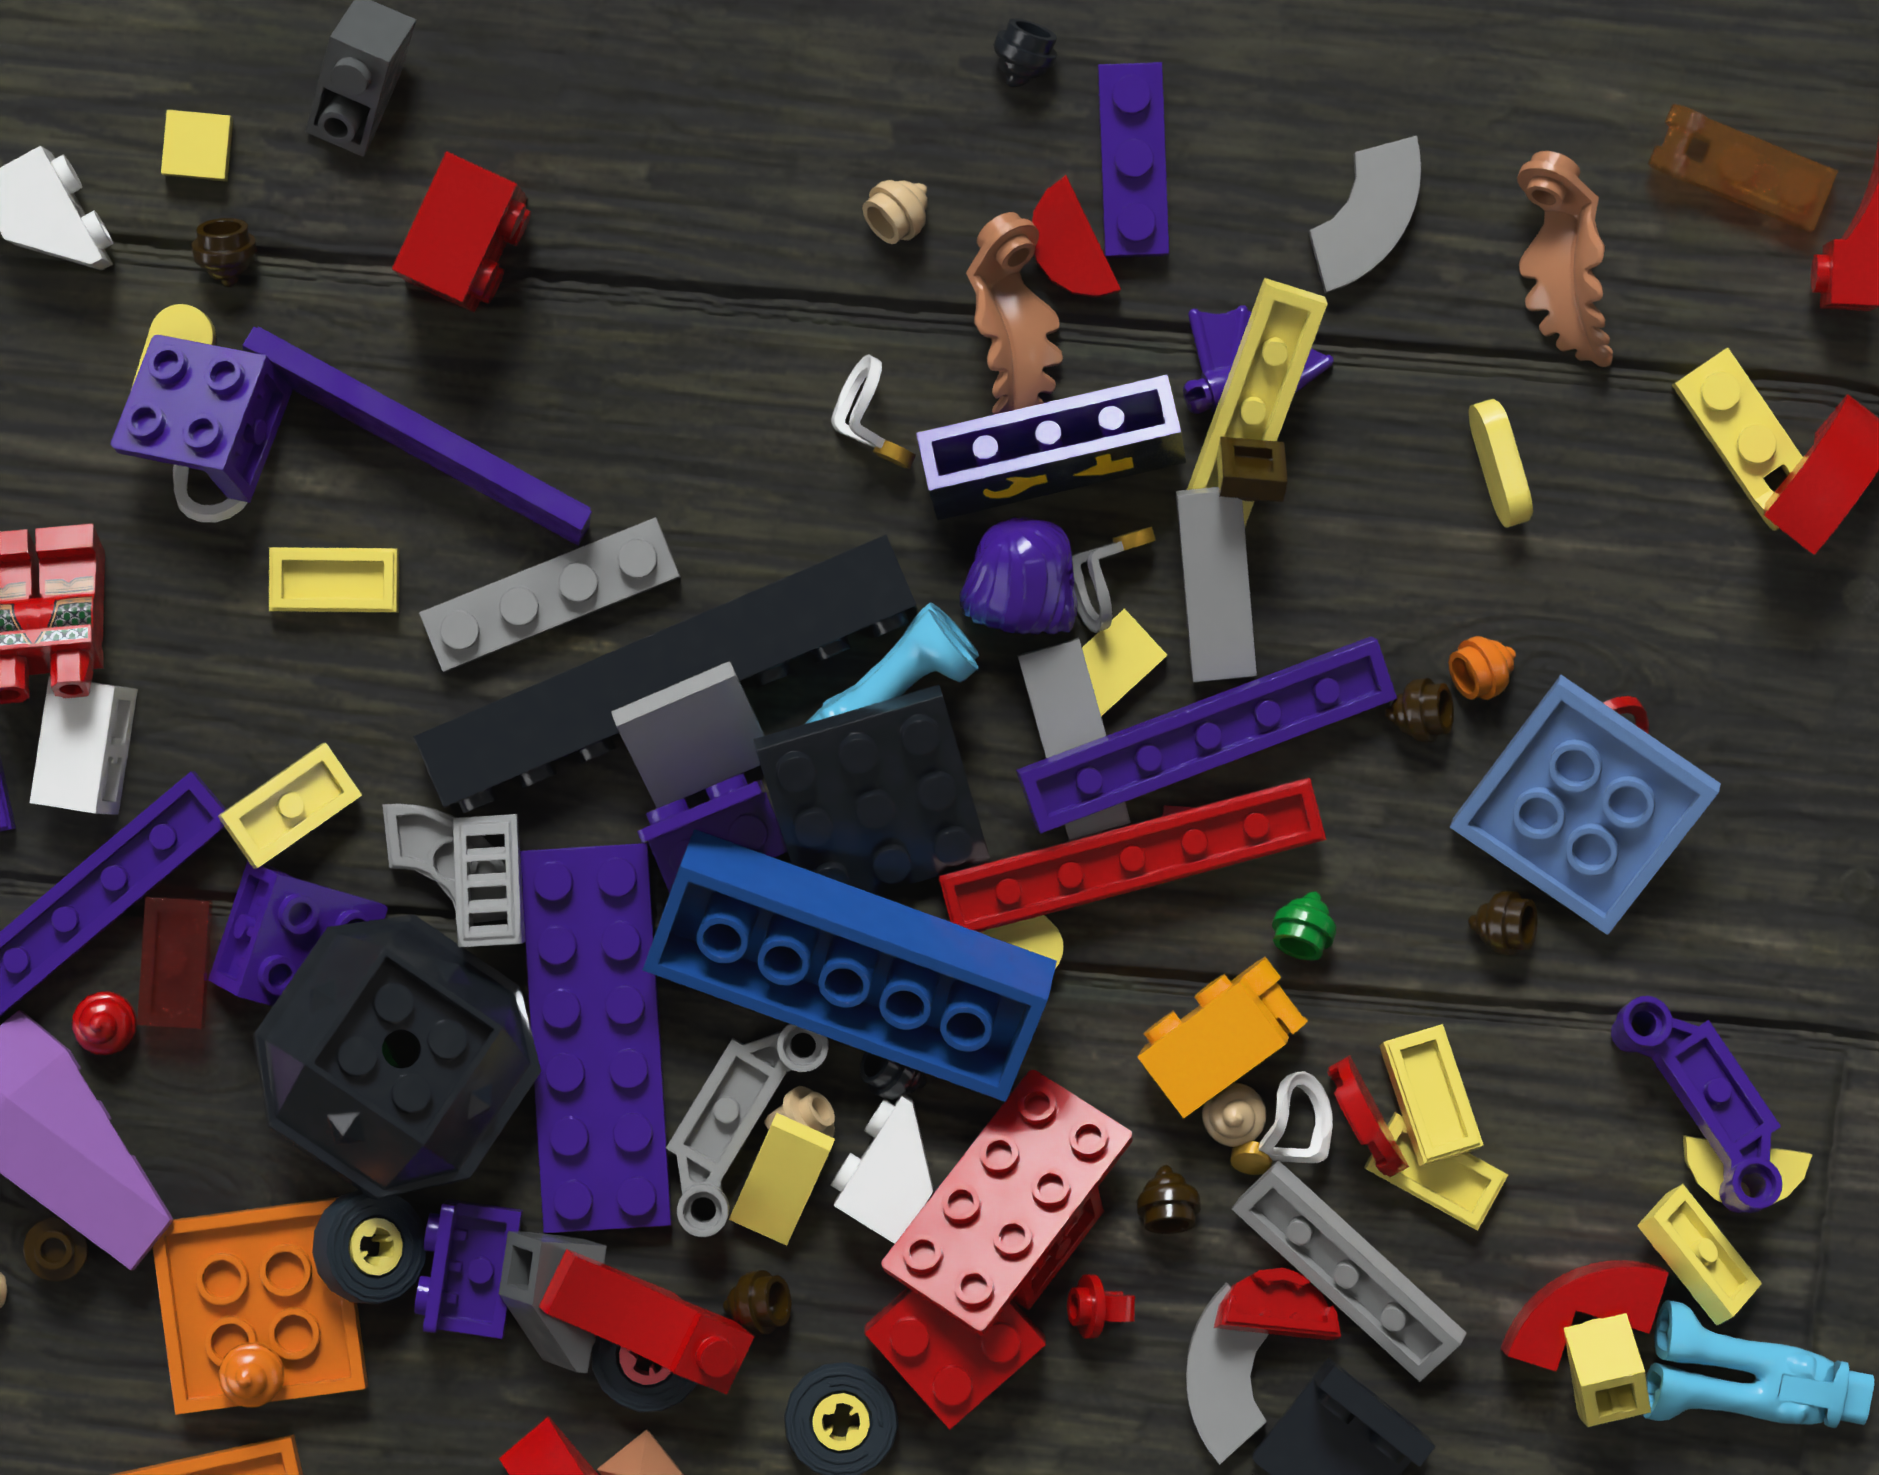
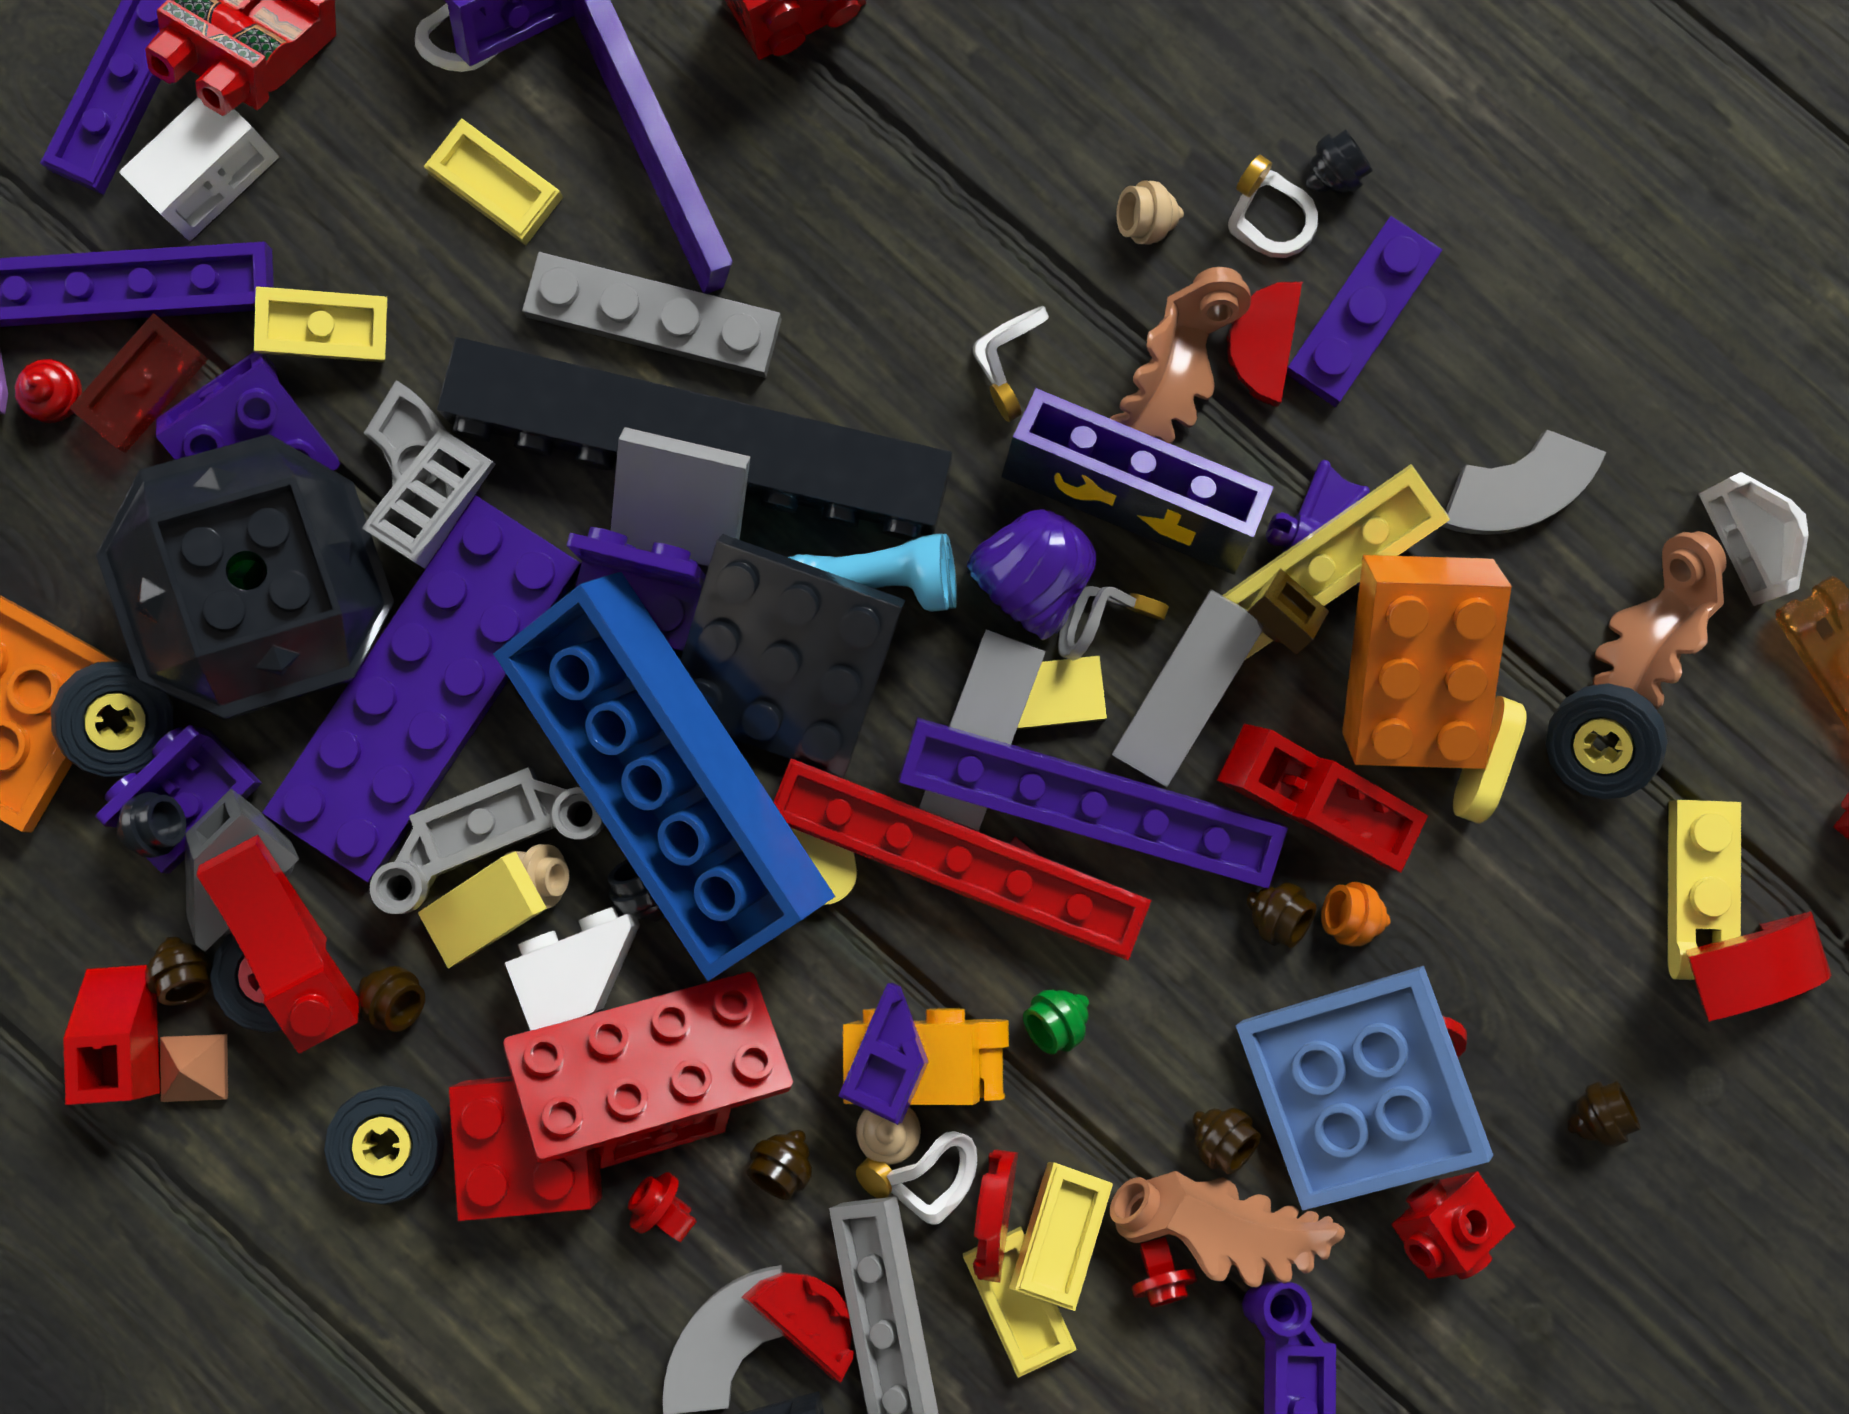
camera: 30 degrees right, 5 degrees down
none -> black plate [116,792,186,858]
none -> dark brown plate [145,937,212,1006]
none -> dark purple tile [838,983,929,1125]
none -> nougat plant [1110,1171,1345,1287]
none -> red plate [1132,1237,1197,1307]
none -> red slope [1217,724,1428,873]
none -> white piece [1228,154,1318,258]
none -> orange brick [1342,555,1512,769]
none -> red brick [1391,1171,1516,1280]
none -> black bush [1545,683,1668,800]
none -> dark brown plate [1568,1081,1641,1147]
none -> white slope [1699,472,1809,606]

